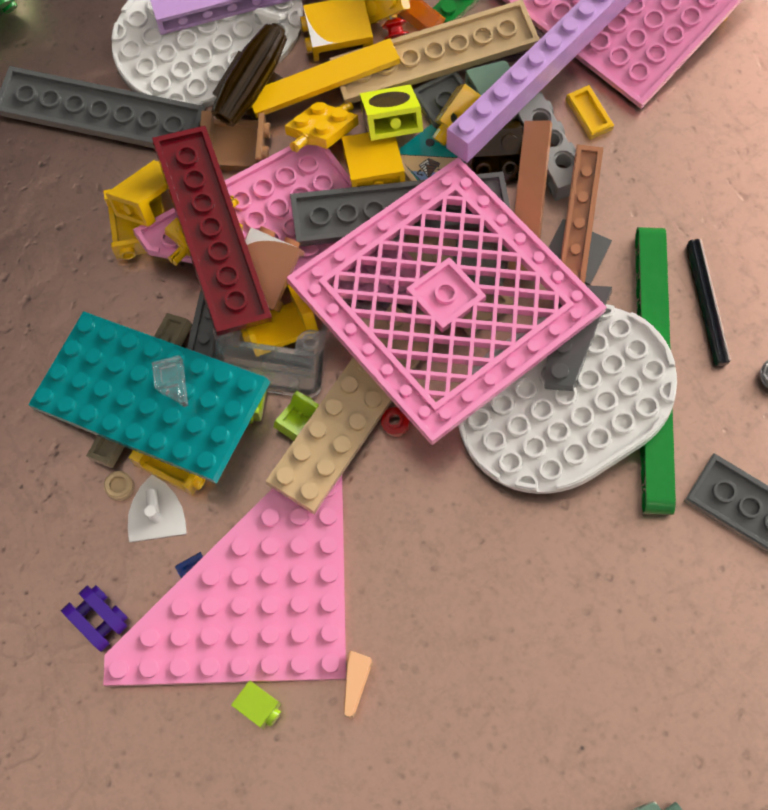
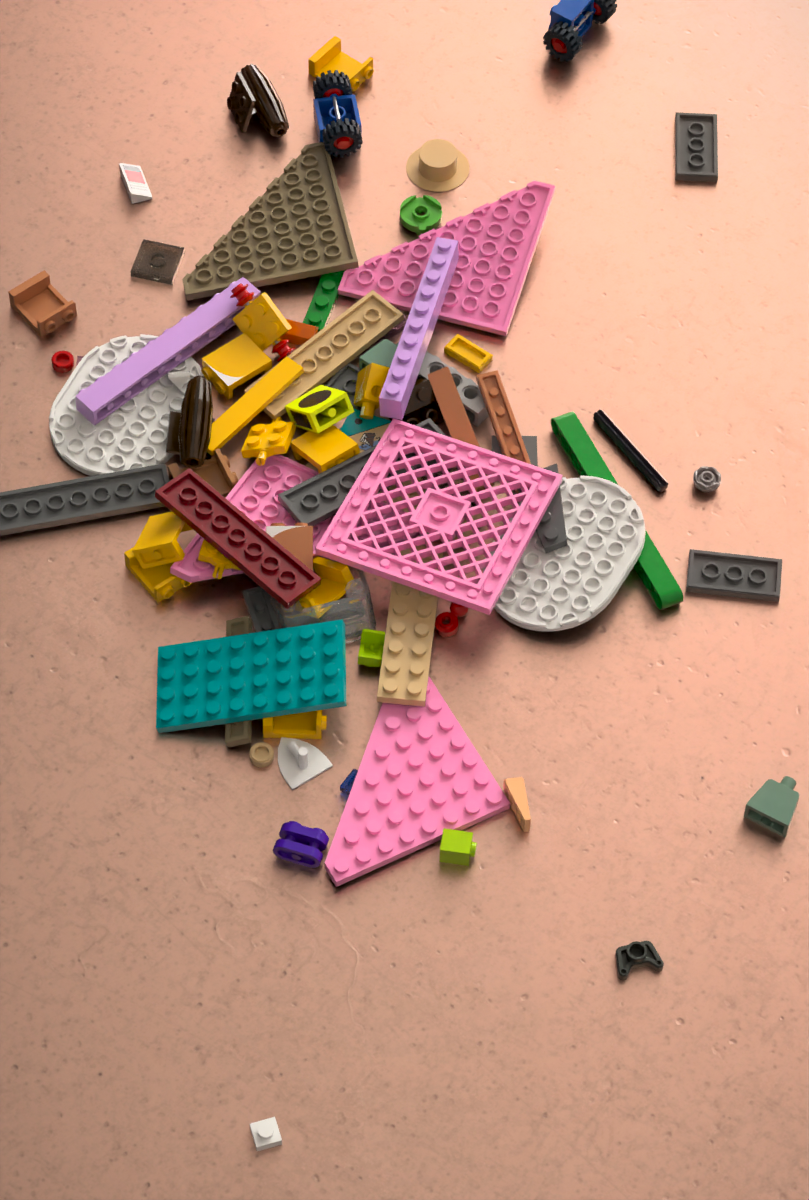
camera: 30 degrees left, 15 degrees down
clear tile [152,355,188,407] -> none

